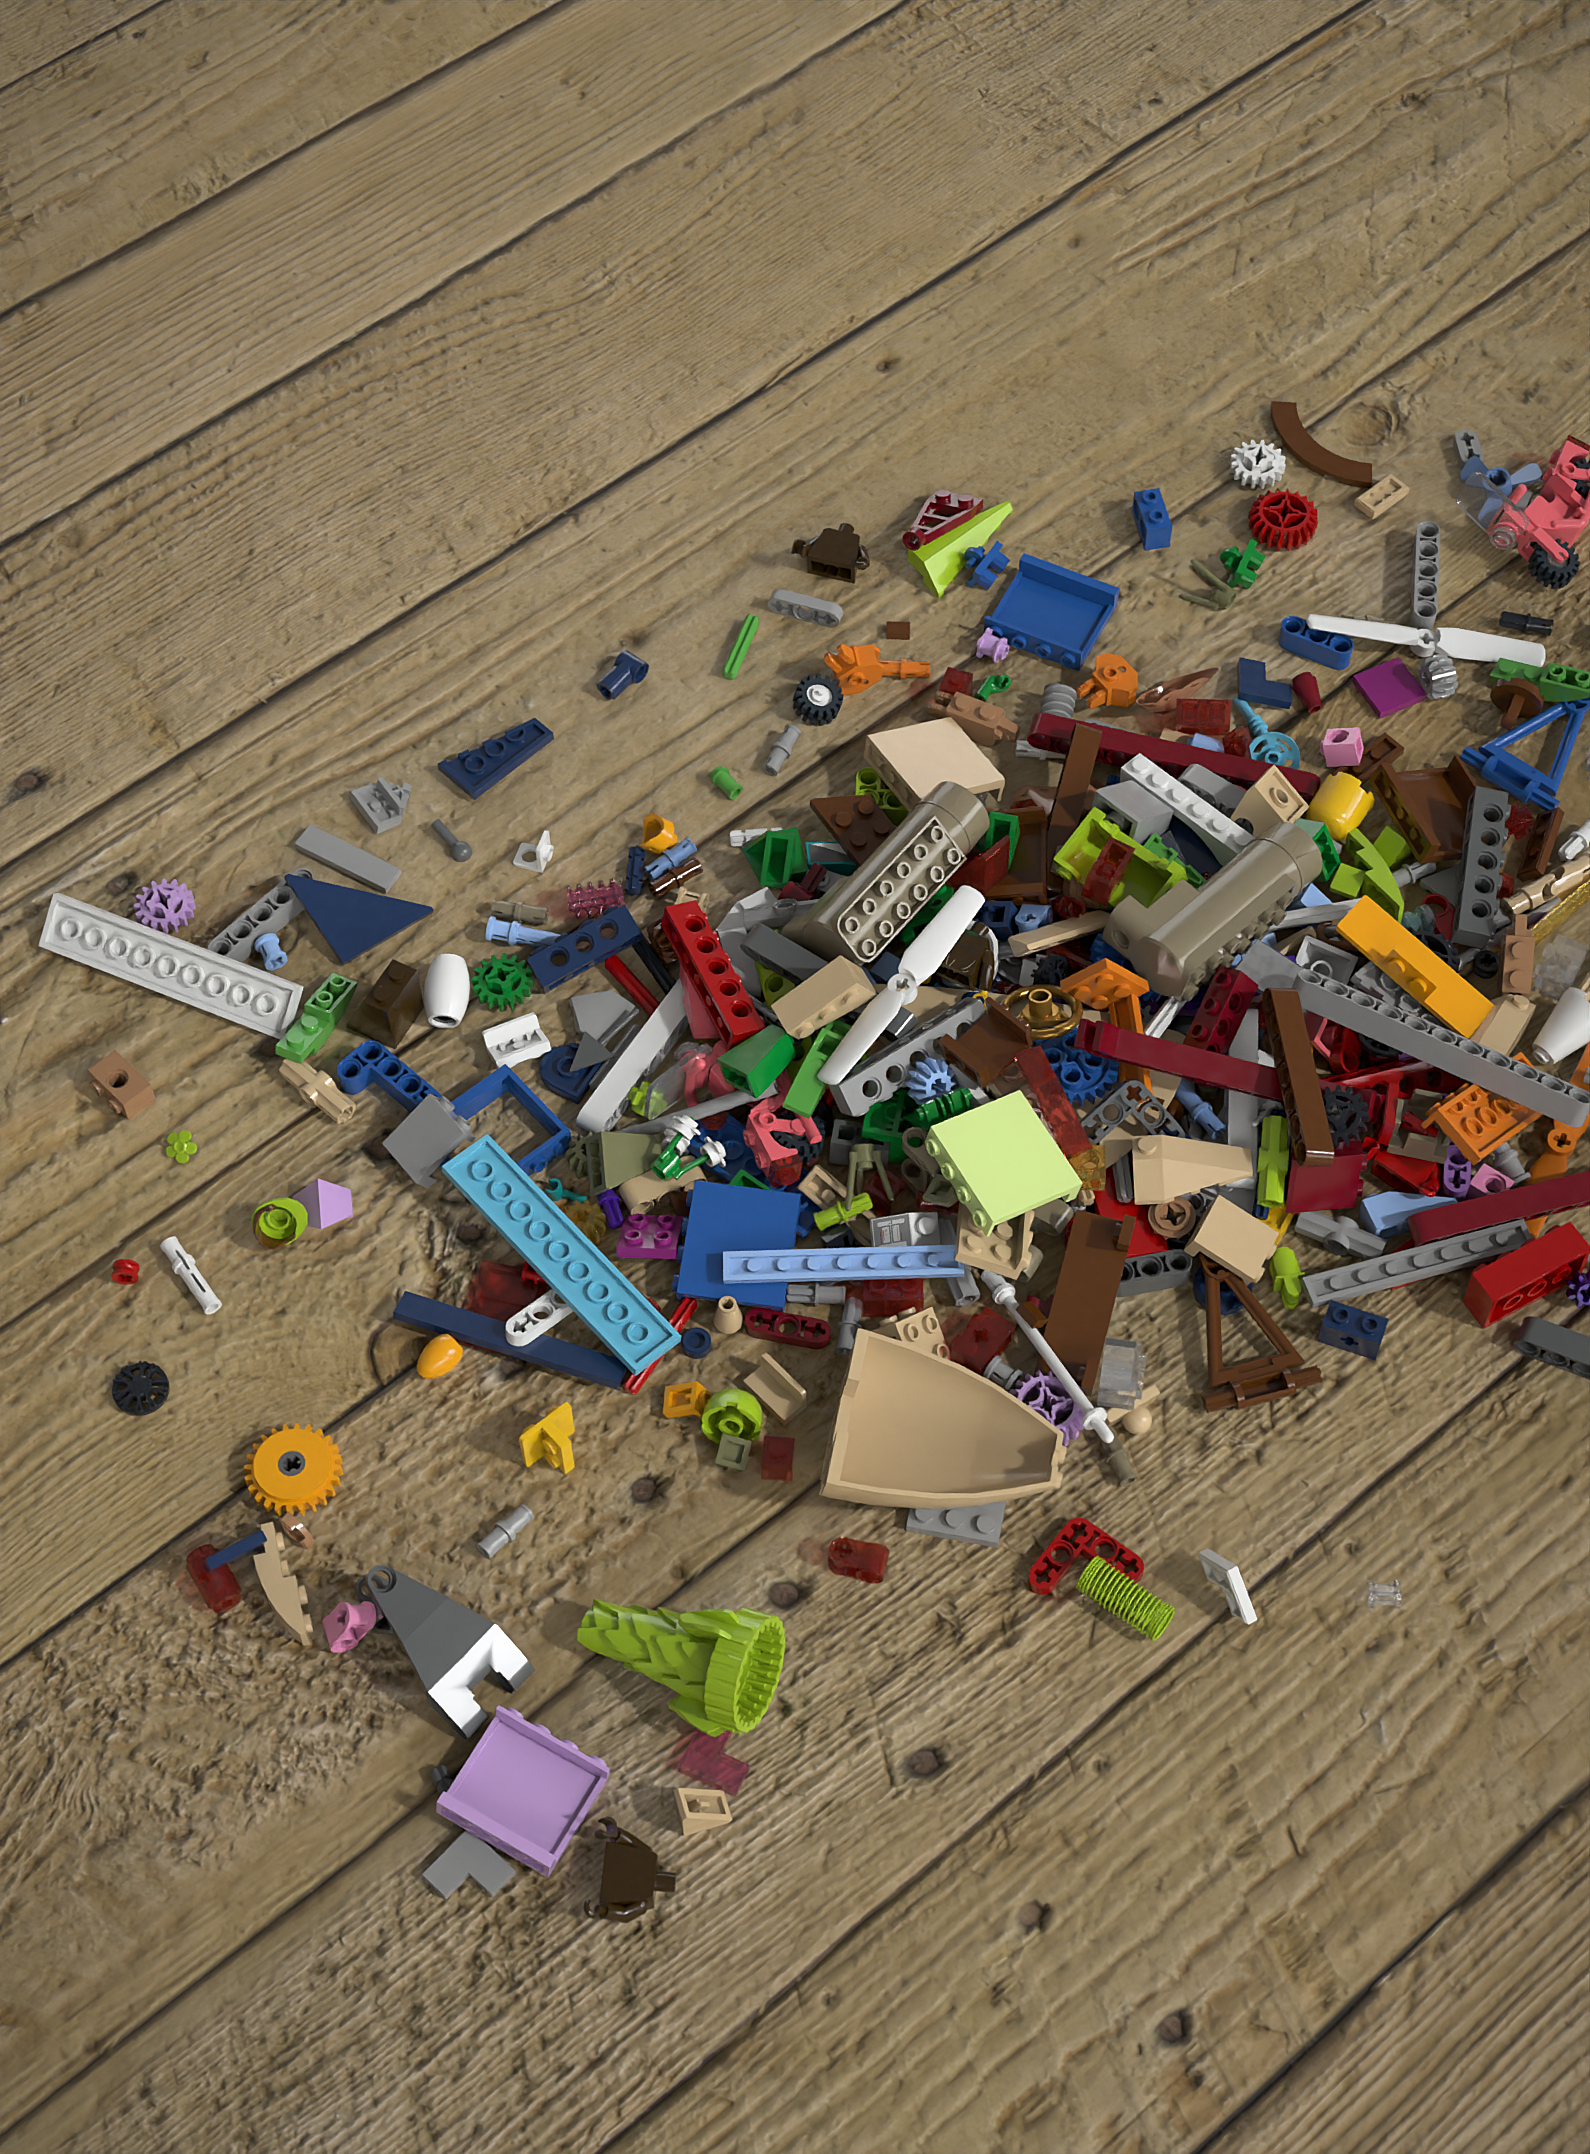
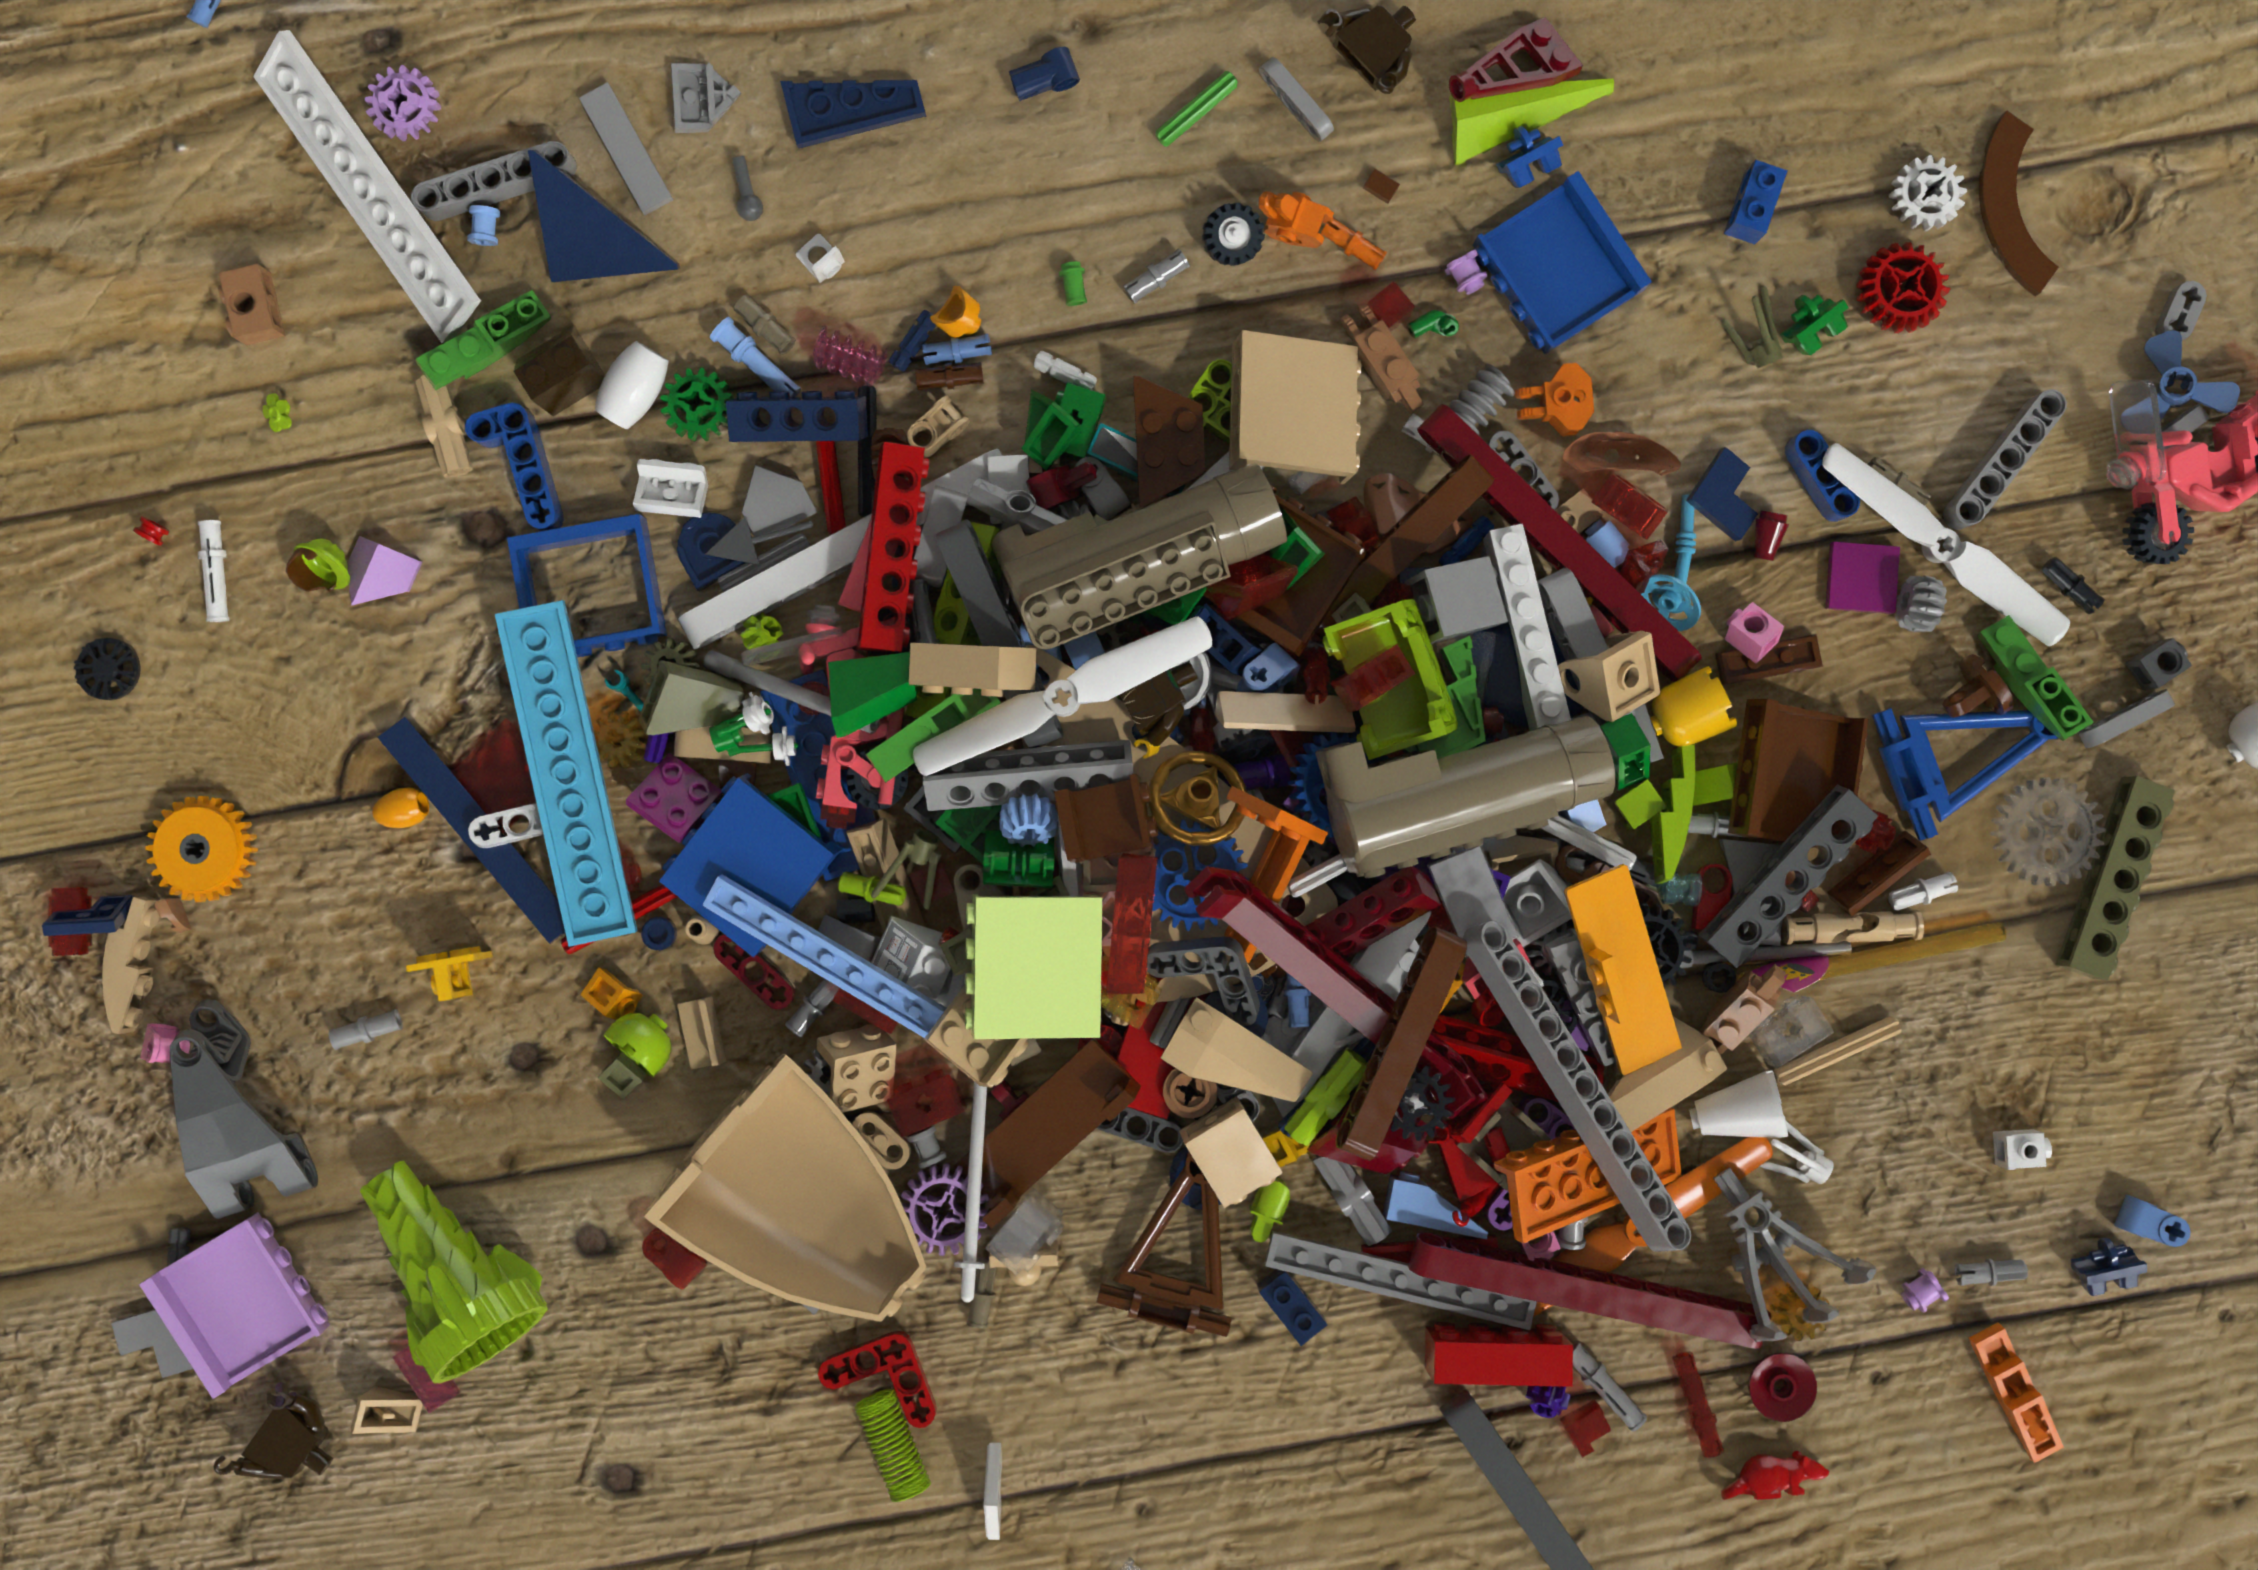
camera: 35 degrees right, 30 degrees up
light grey panel [382,1094,476,1188] -> none
clear red brick [761,1435,795,1481] -> none
reddish brown piece [1016,1301,1048,1329] -> none
tan plate [1354,474,1409,519] -> none

